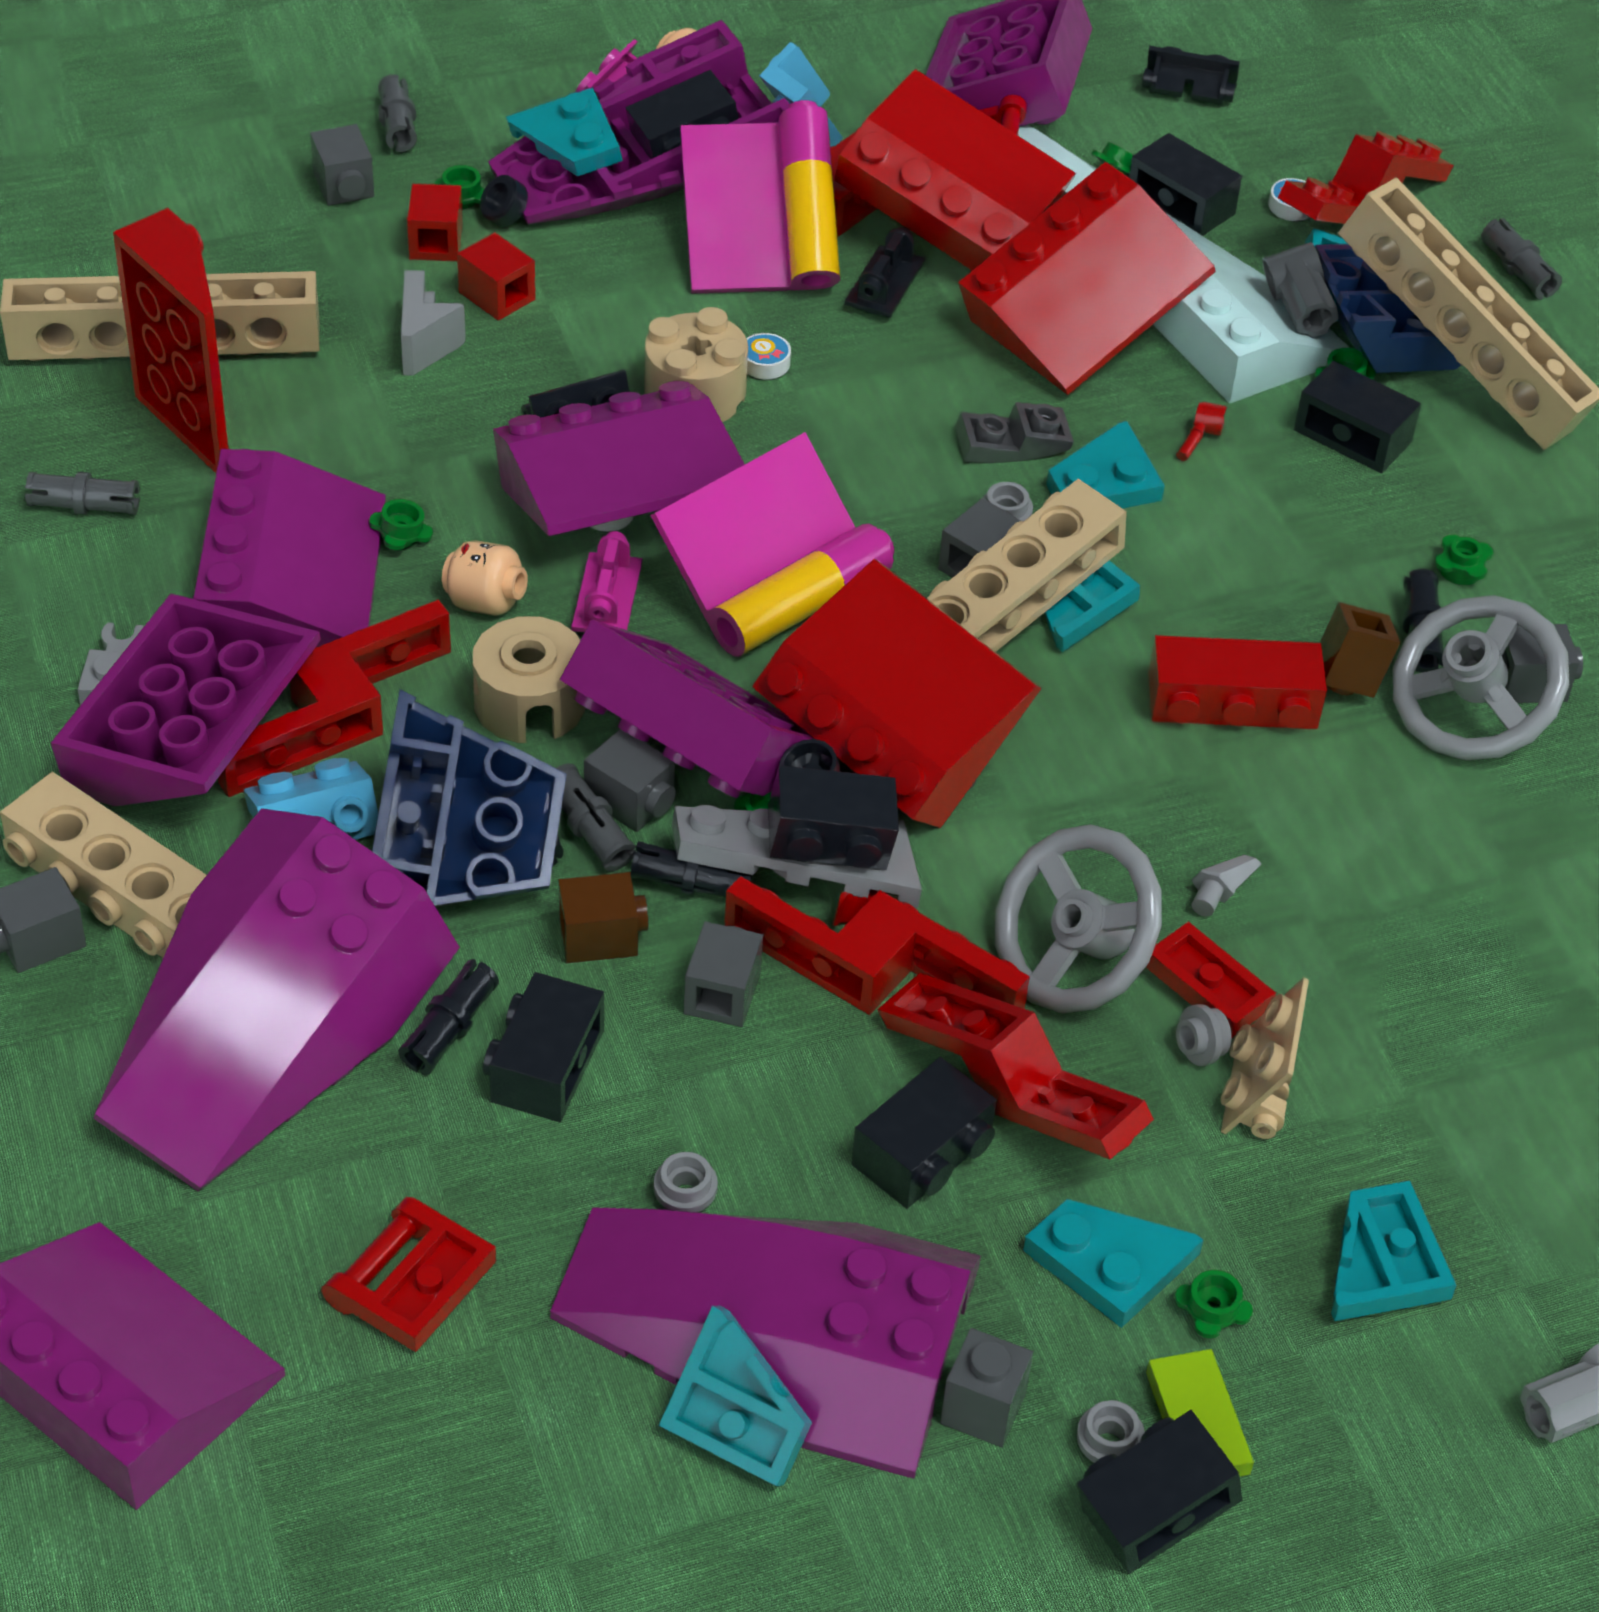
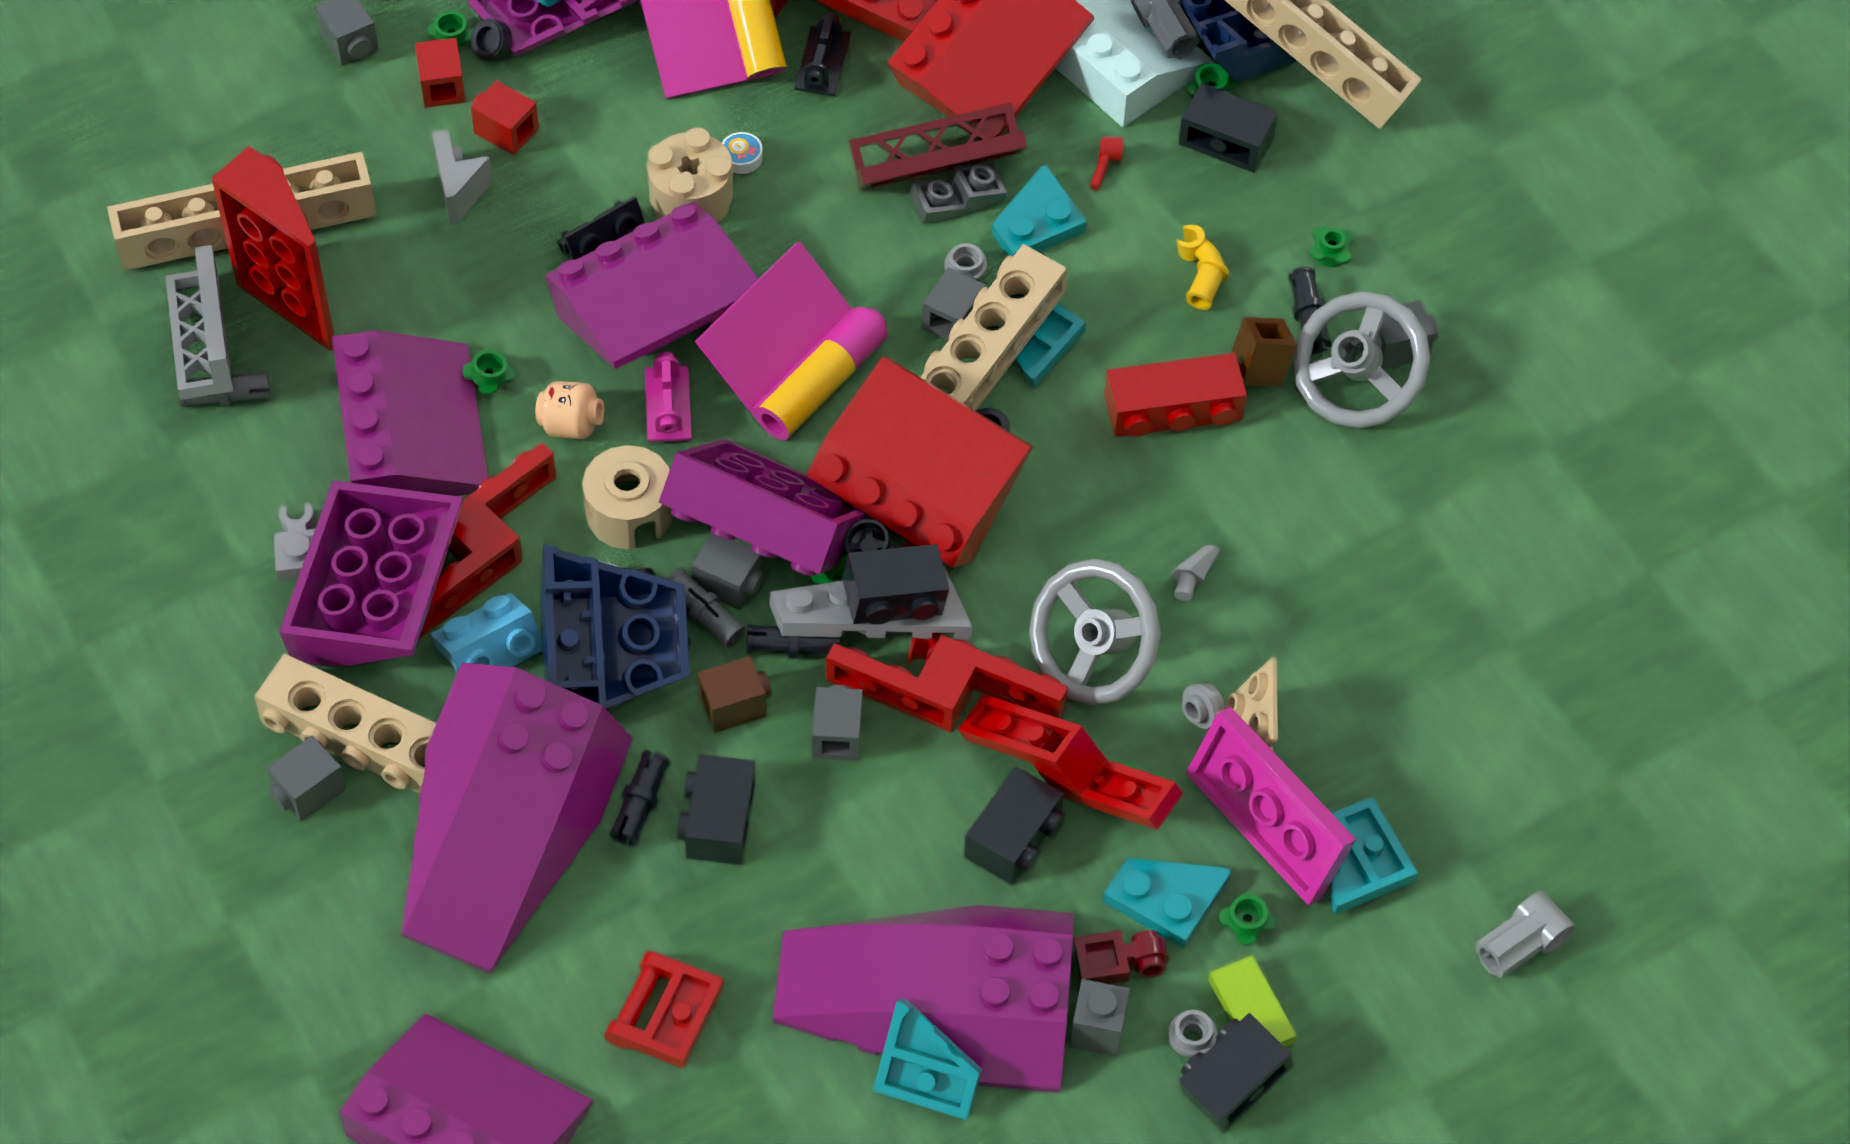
camera: 10 degrees left, 10 degrees up
light grey plate [654,1152,718,1213] -> none
red plate [1146,921,1276,1038] -> none
none -> light grey fence [165,245,233,400]
none -> dark red fence [848,103,1027,191]
none -> dark red plate [1073,930,1170,984]
none -> yellow piece [1176,224,1230,310]
none -> dark pink plate [1186,706,1356,906]

